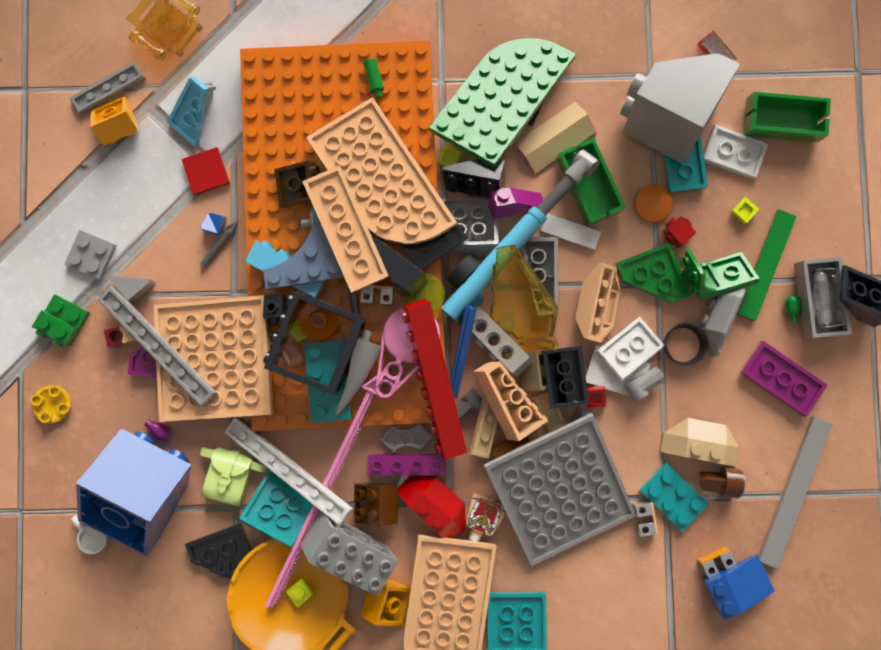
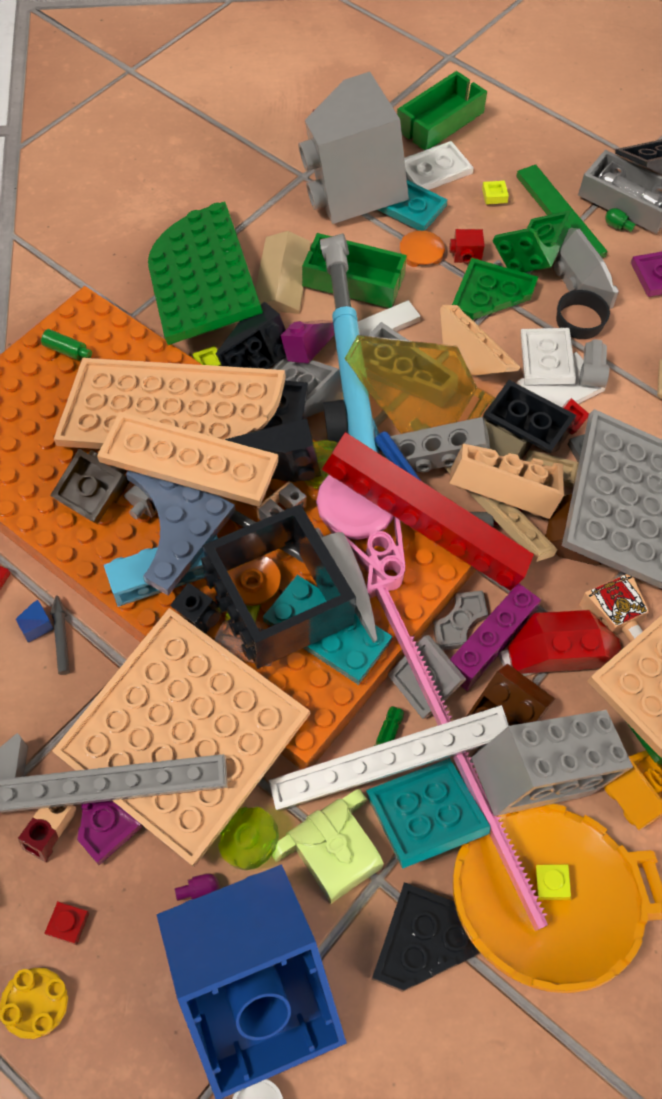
camera: 50 degrees left, 25 degrees down
none -> red plate [44,901,89,945]
none -> clear neon green tile [218,806,279,871]
none -> green axle [374,706,404,746]
none -> light grey plate [387,635,466,719]

